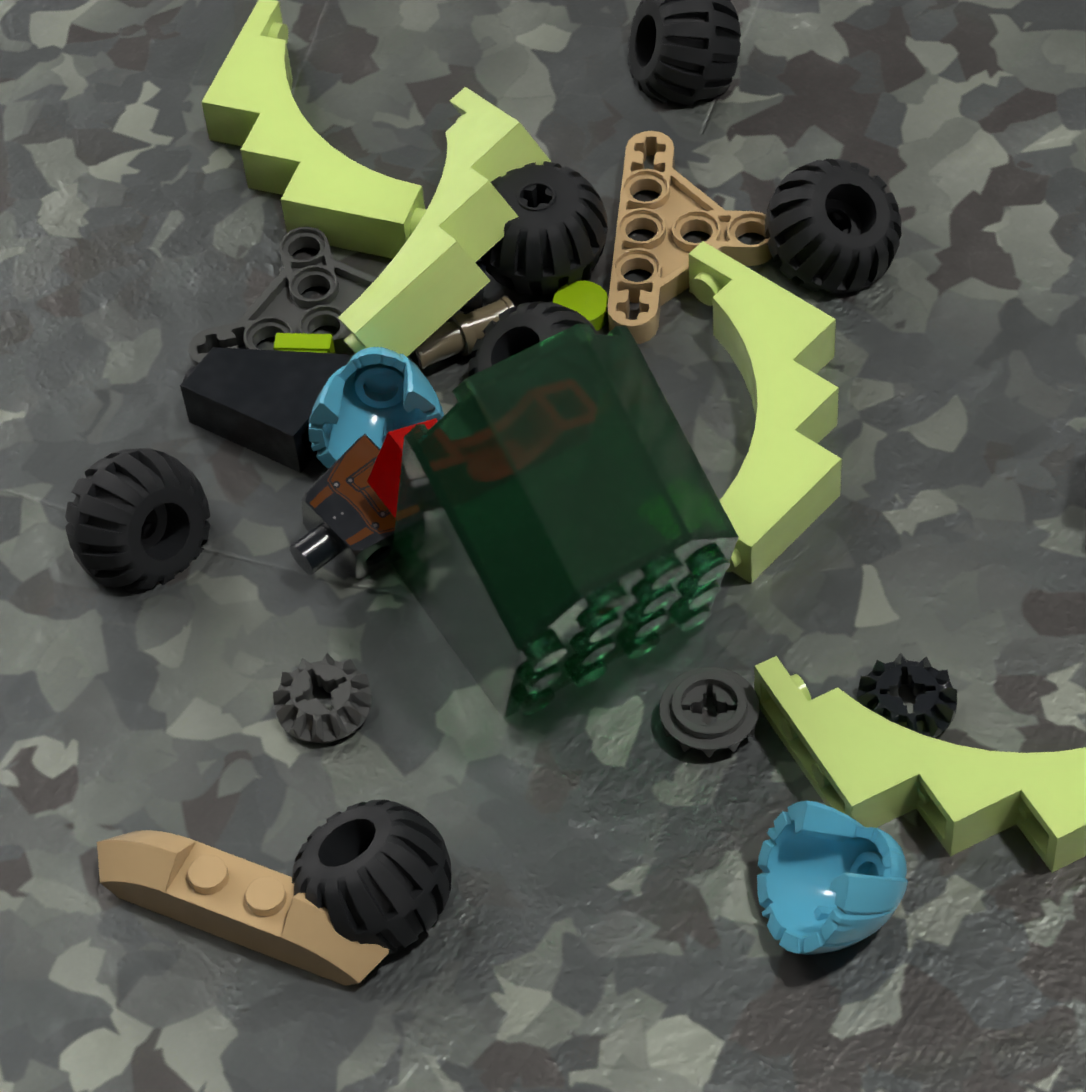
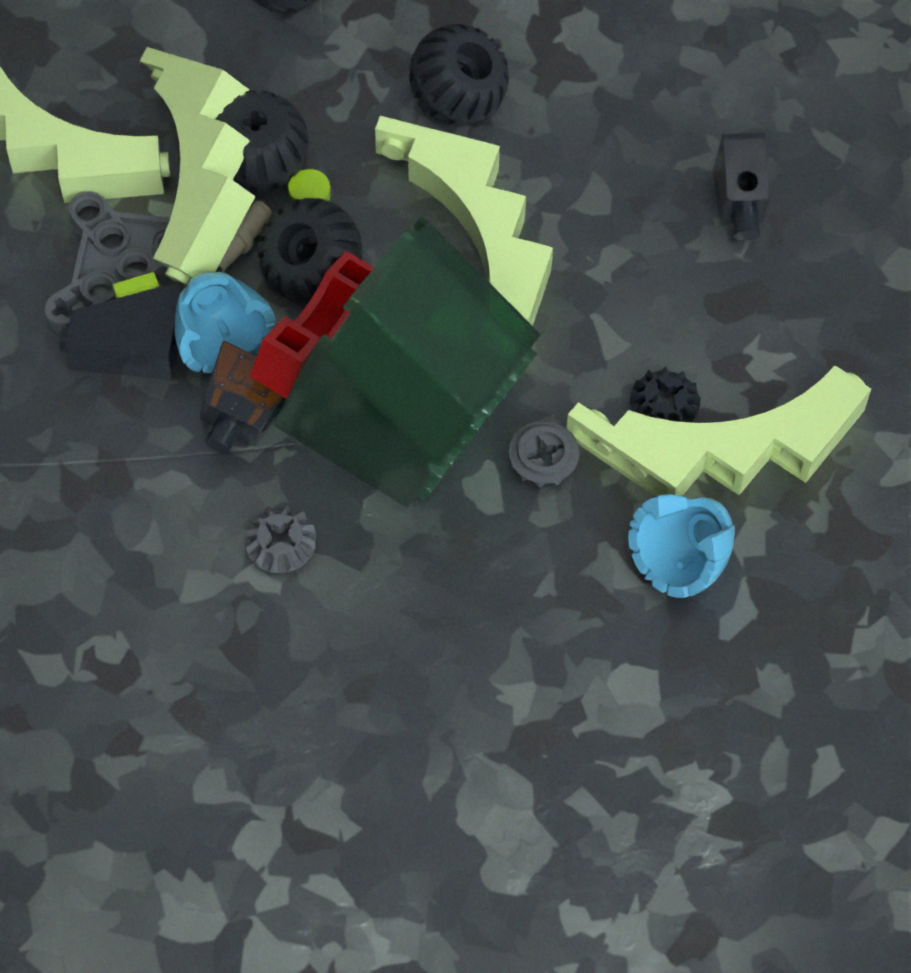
camera: 30 degrees left, 10 degrees up
black wheel [65,448,211,591] -> none
tan brick [97,830,389,986] -> none
black wheel [292,800,451,955] -> none
tan beam [607,131,772,345] -> none

